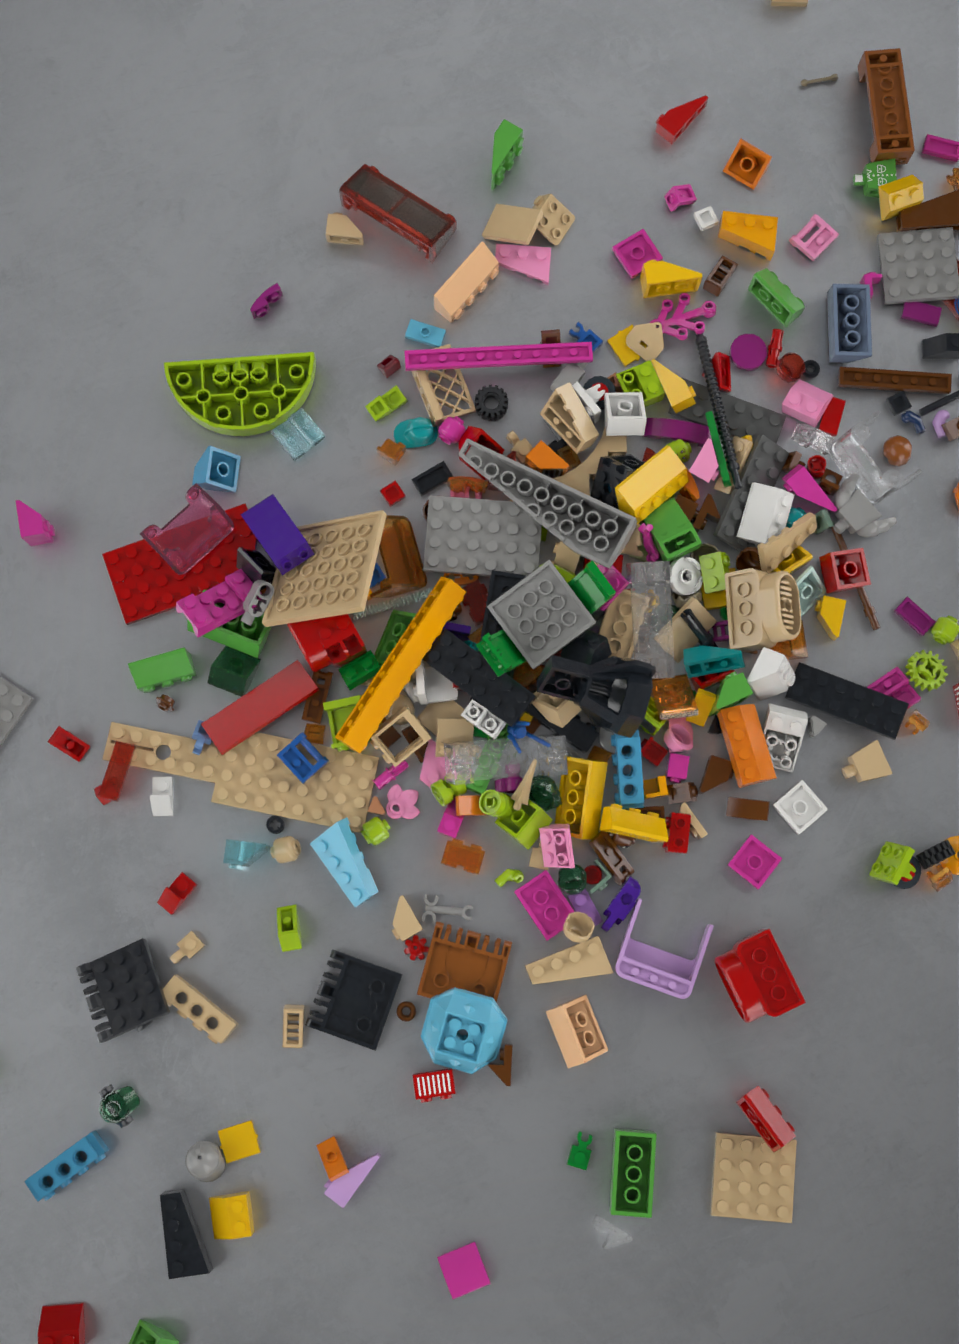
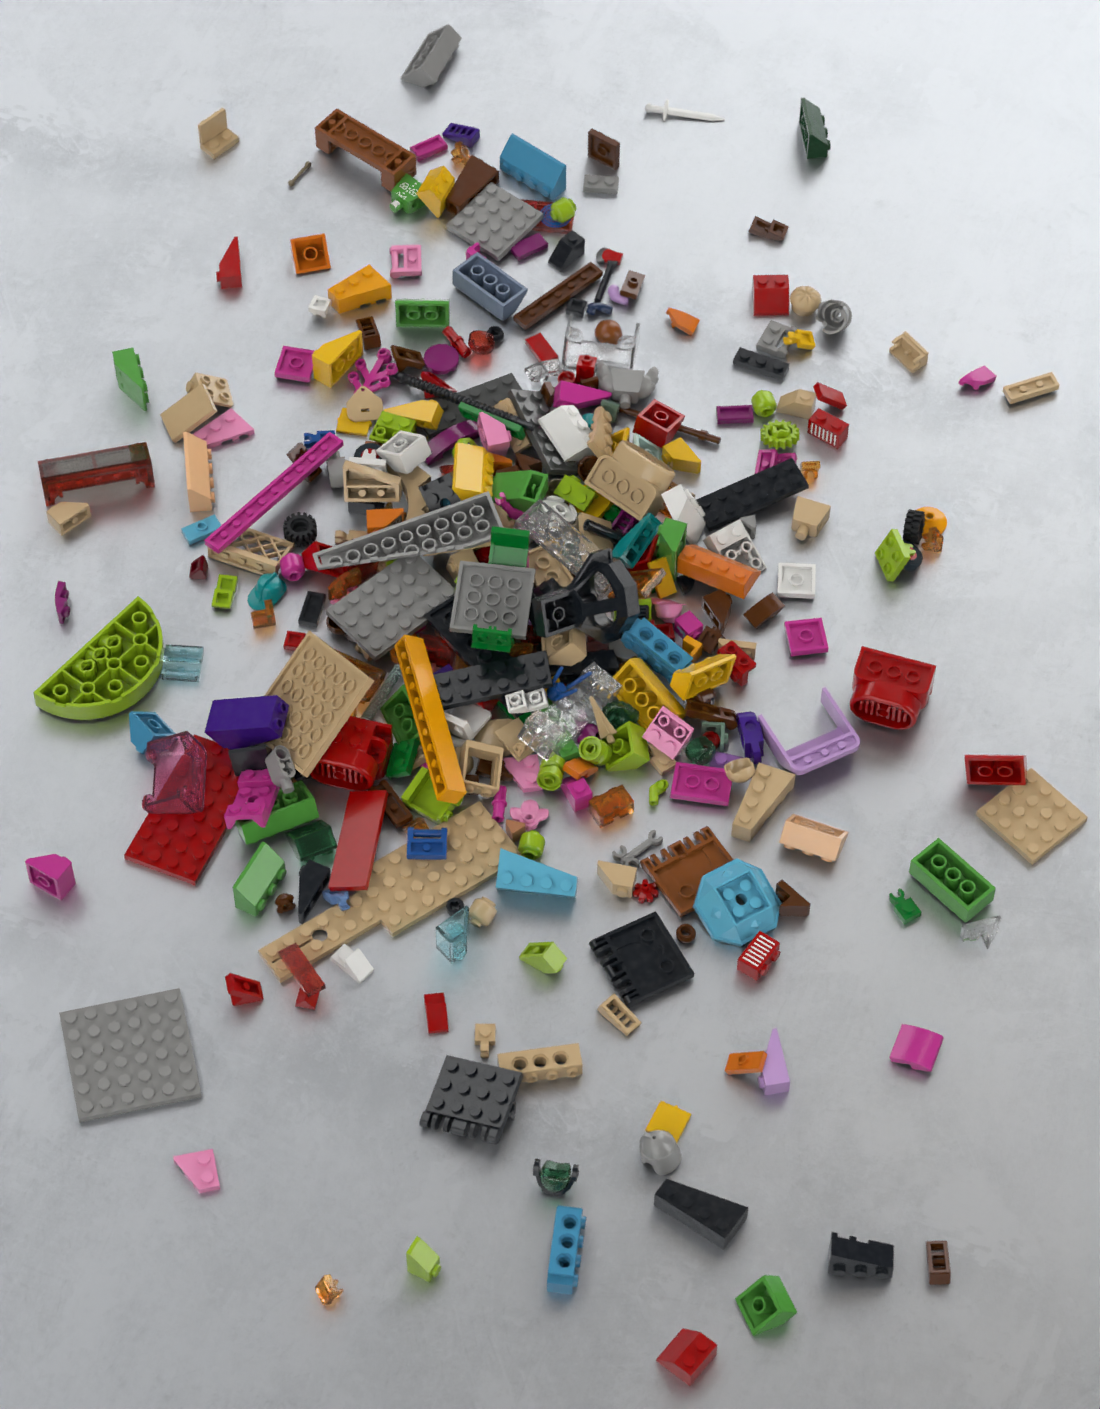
camera: 45 degrees left, 25 degrees down
yellow slope [209,1191,255,1239] -> none
dark pink bracket [664,184,697,211] -> none
bright pink slope [782,379,833,427] -> none
none -> black slope [298,859,331,924]
none -> reddish brown slope [390,345,425,373]
none -> red bracket [576,355,597,383]

